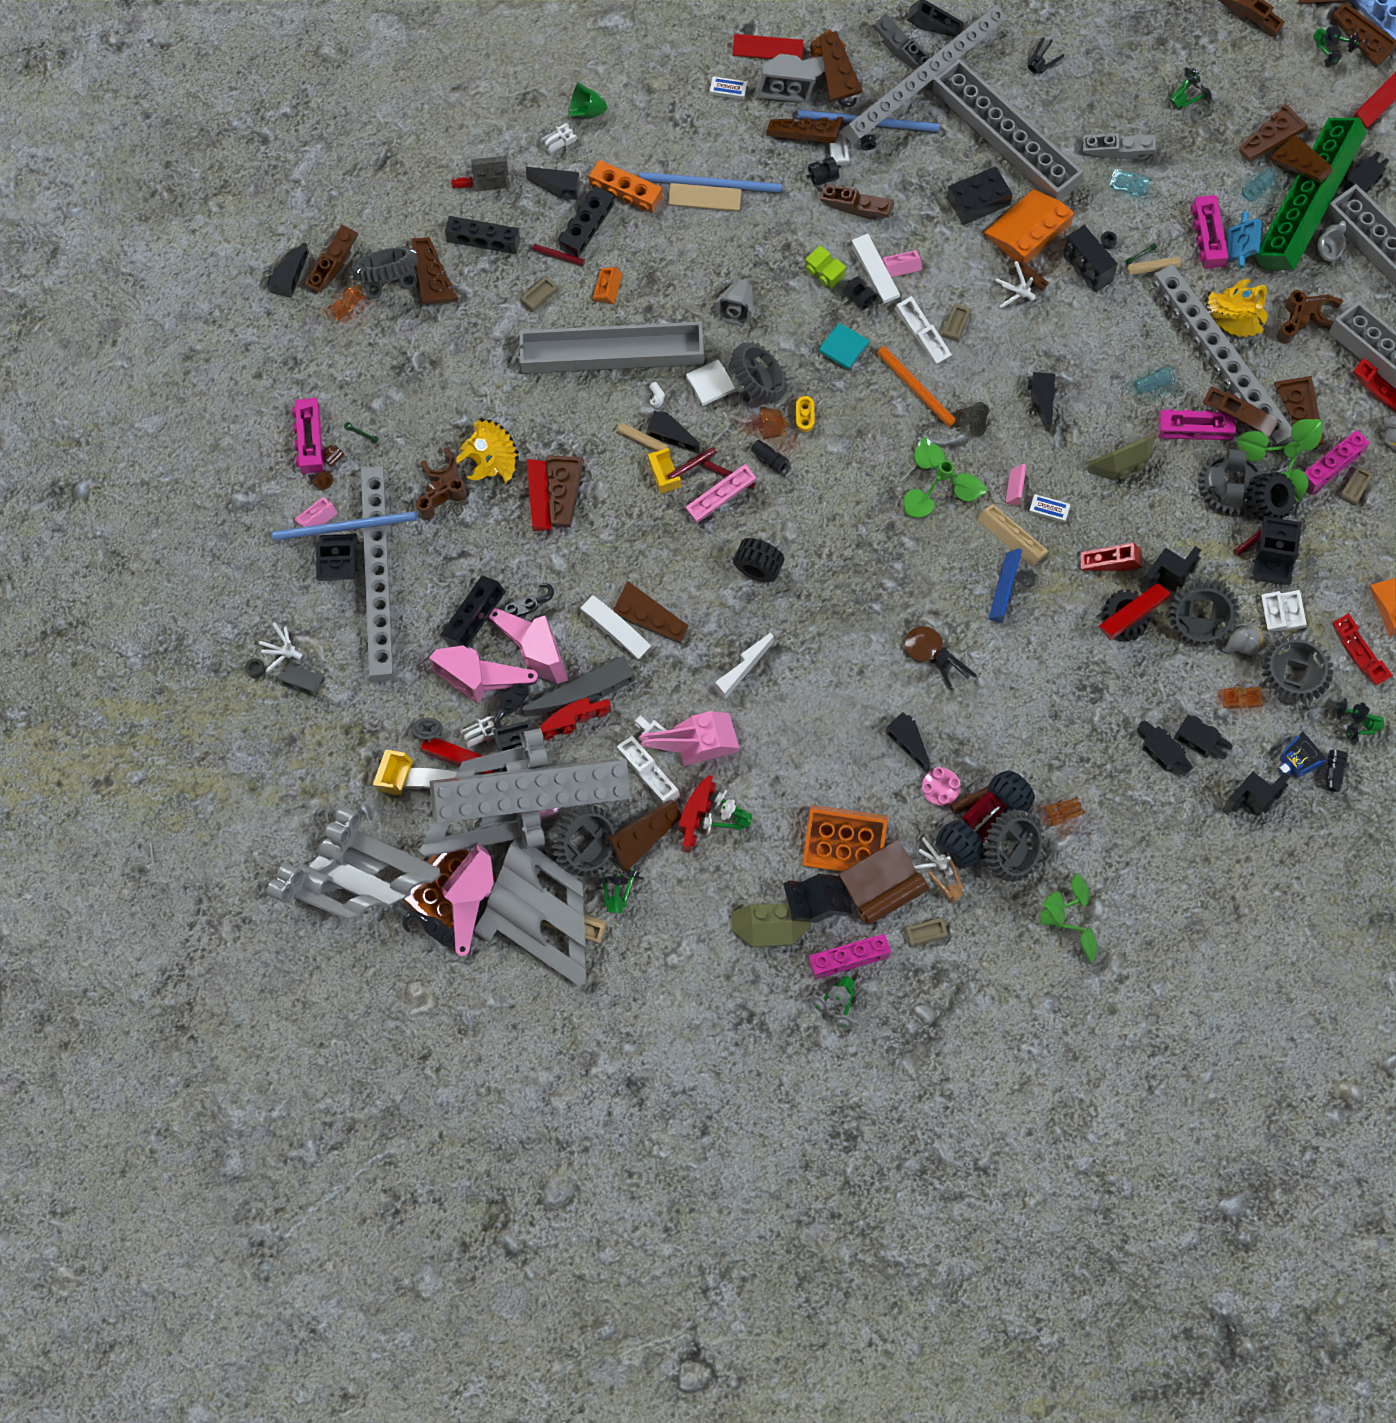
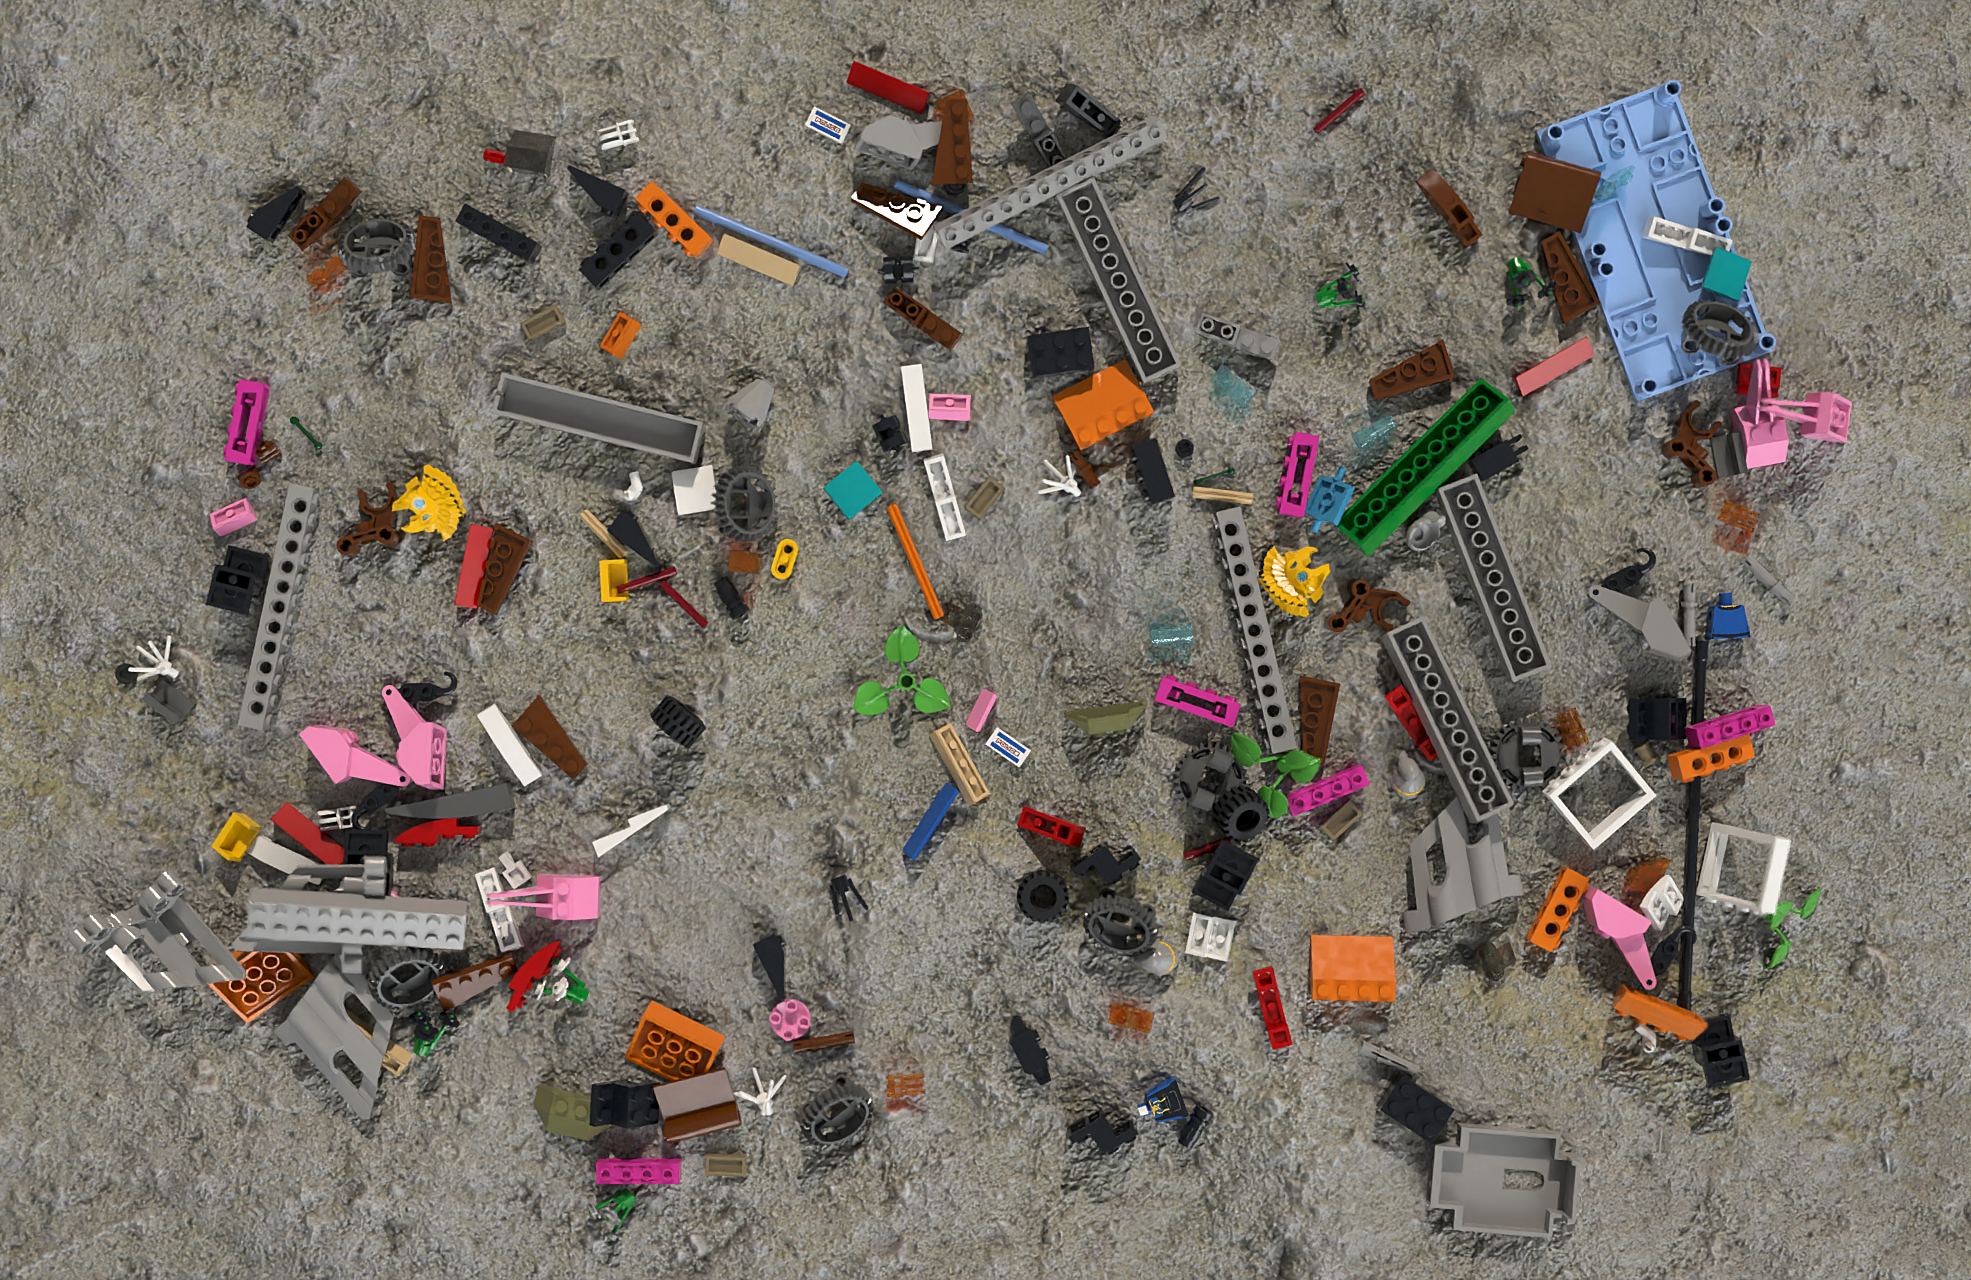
camera: 20 degrees right, 20 degrees up
medium blue piece [272,511,418,541] -> none
bright pink slope [402,842,494,956] -> none
dark grey gear [412,718,443,742] -> none
black brick [440,575,506,648] -> none
dark red bar [532,244,585,266] -> none
green helmet [569,82,608,118] -> none
bright pink plate [686,464,757,523] -> none
lime brick [805,245,847,290] -> none
reddish brown dish [905,626,942,663] -> none
medium nougat plant [927,852,965,903] -> none
black plate [936,771,1035,868] -> none
black slope [1027,372,1055,431] -> none
bright green plant [1040,873,1097,964] -> none
red slope [1098,583,1171,641] -> none
black hinge [1174,714,1233,760] -> none
reddish brown slope [1203,386,1279,438] -> none
dark grey piece [1261,635,1334,705] -> none
reddish brown wing [1270,134,1333,183] -> none
black plant [1335,698,1384,745] -> none

